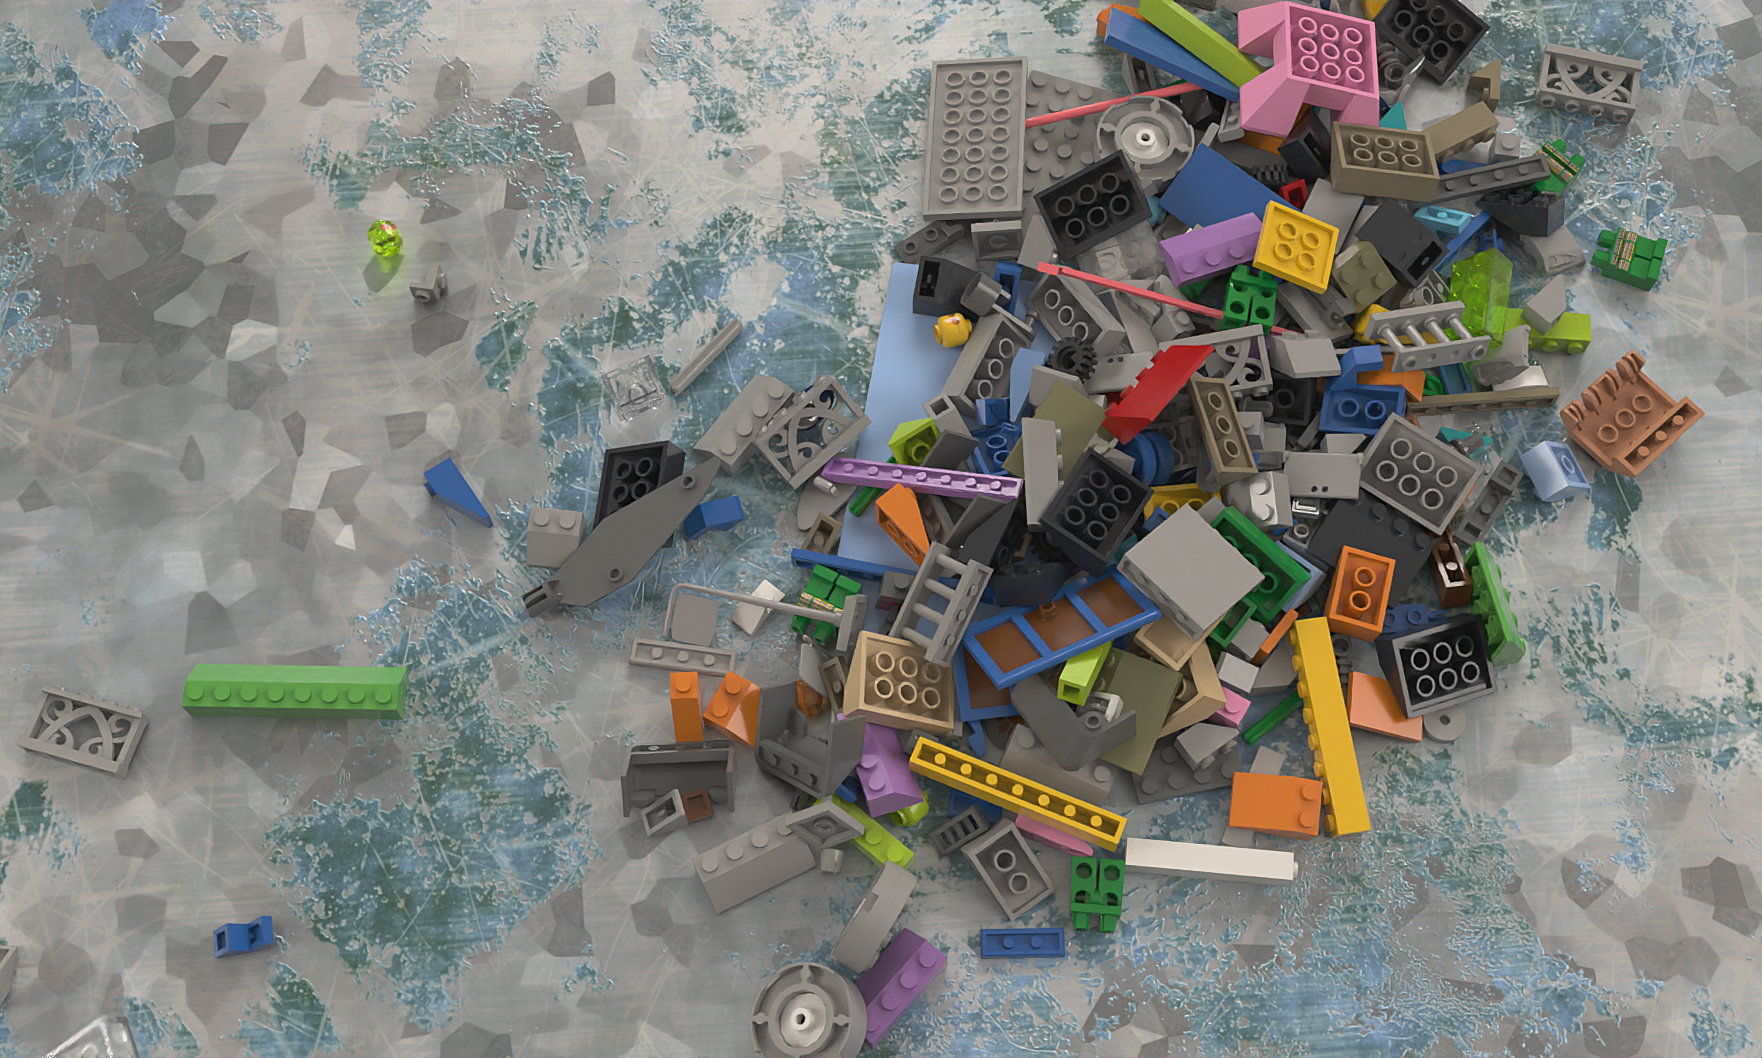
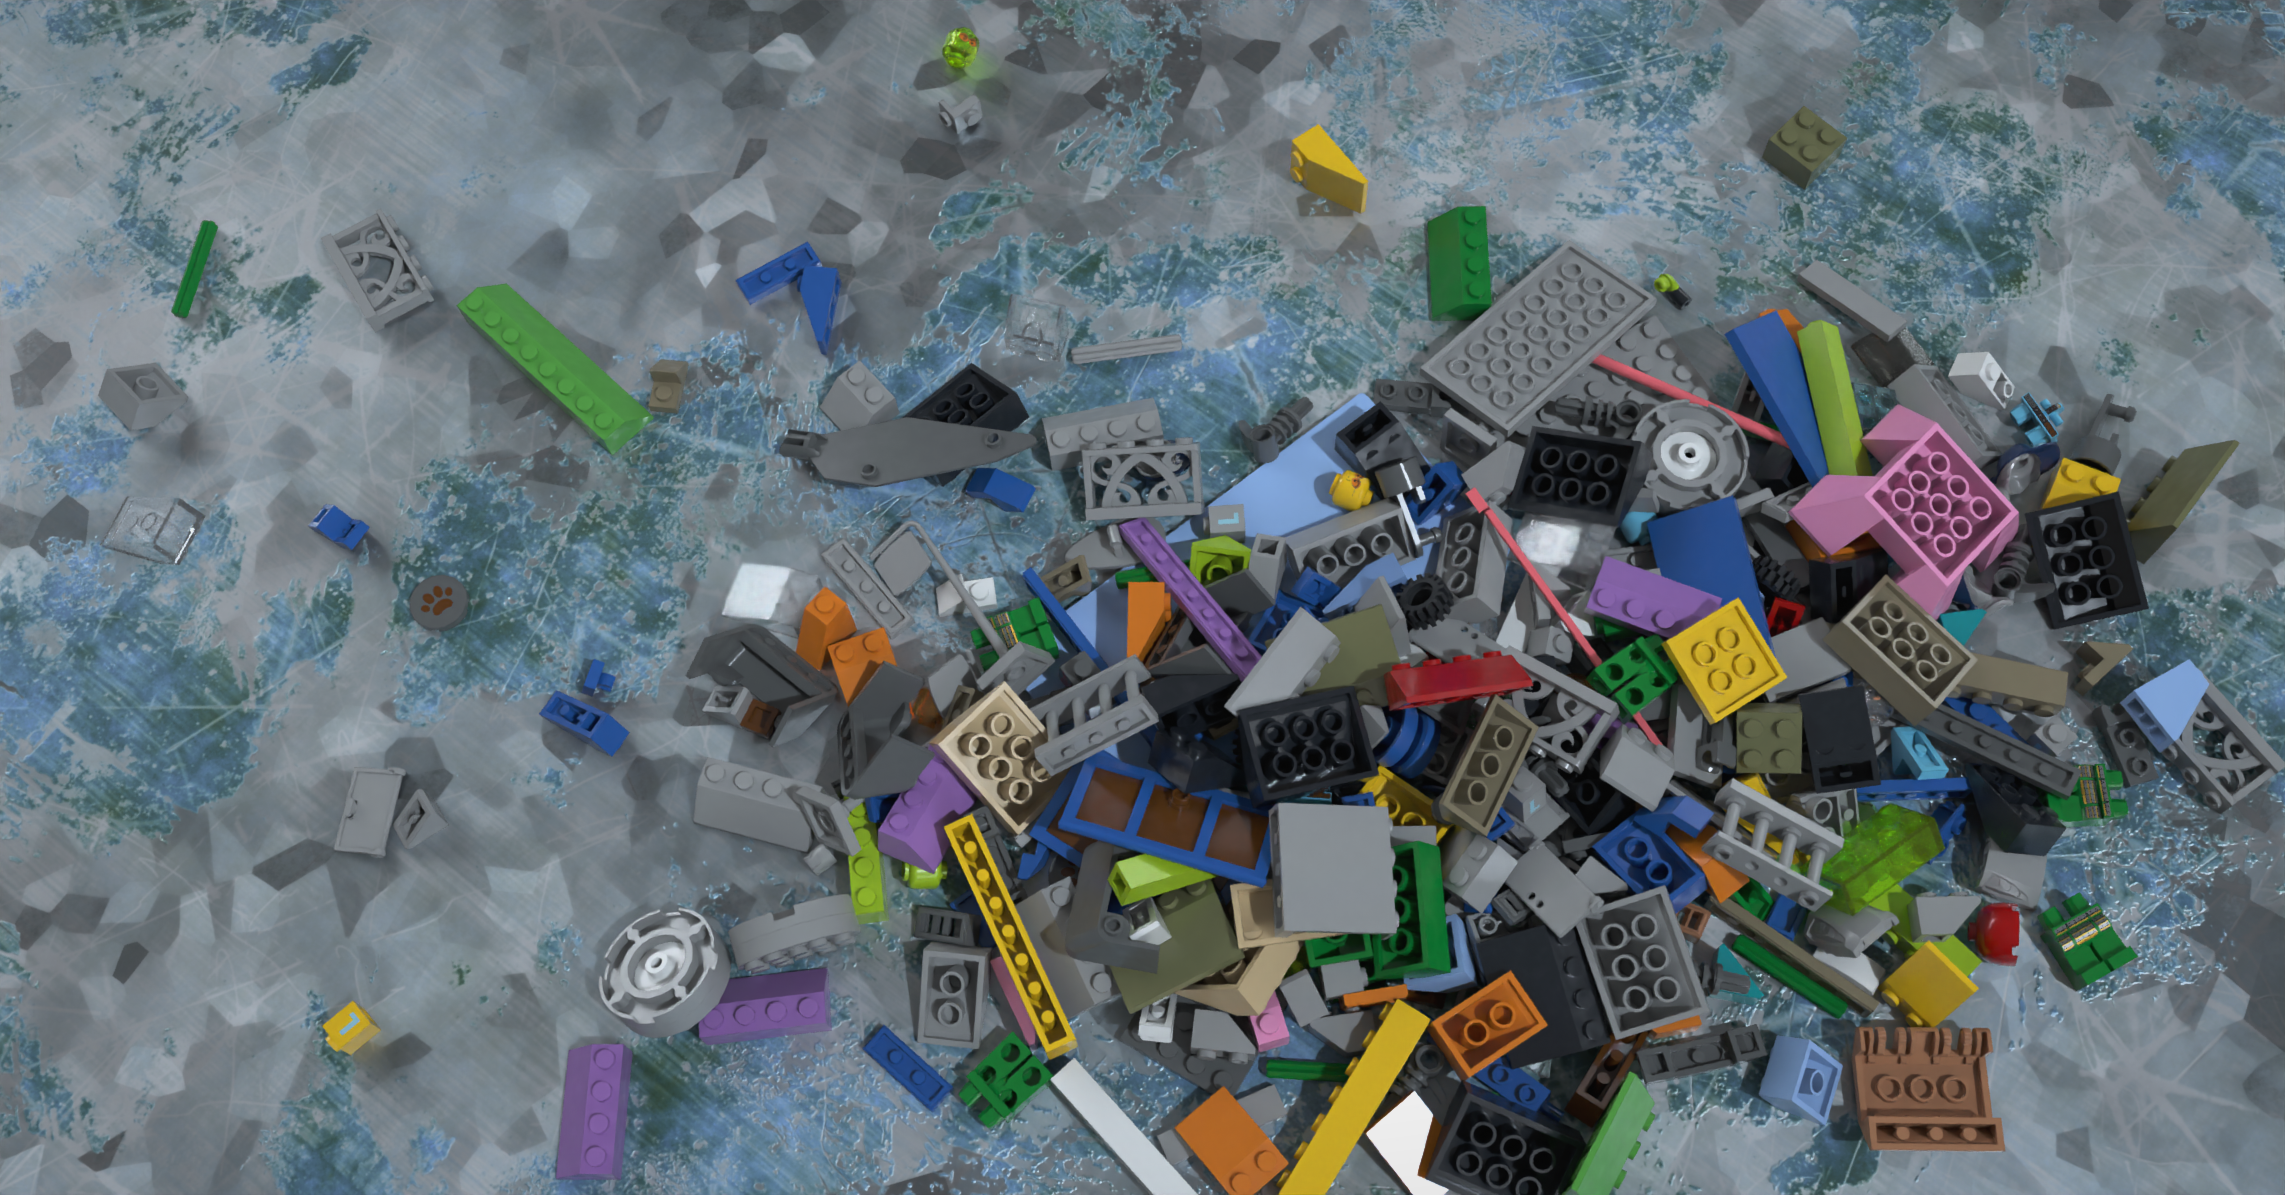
camera: 45 degrees right, 0 degrees up
none -> dark grey tile [410,575,470,632]
none -> blue slope [539,690,630,757]
none -> blue tile [581,659,616,697]
none -> dark tan slope [648,359,689,414]
none -> clear slope [721,563,824,639]
none -> blue tile [736,242,822,305]
none -> white slope [1138,993,1177,1043]
none -> light grey brick [1203,504,1246,543]
none -> dark grey piece [1239,397,1313,463]
none -> yellow slope [1289,124,1368,214]
none -> green slope [1427,206,1492,321]
none -> dark grey piece [1555,396,1643,440]
none -> arm [1654,273,1692,309]
none -> green axle [1731,934,1848,1019]
none -> yellow slope [1877,940,1979,1027]
none -> red cylinder [1967,902,2020,967]
none -> dark grey plate [2092,699,2159,788]
none -> light blue slope [2120,659,2209,753]

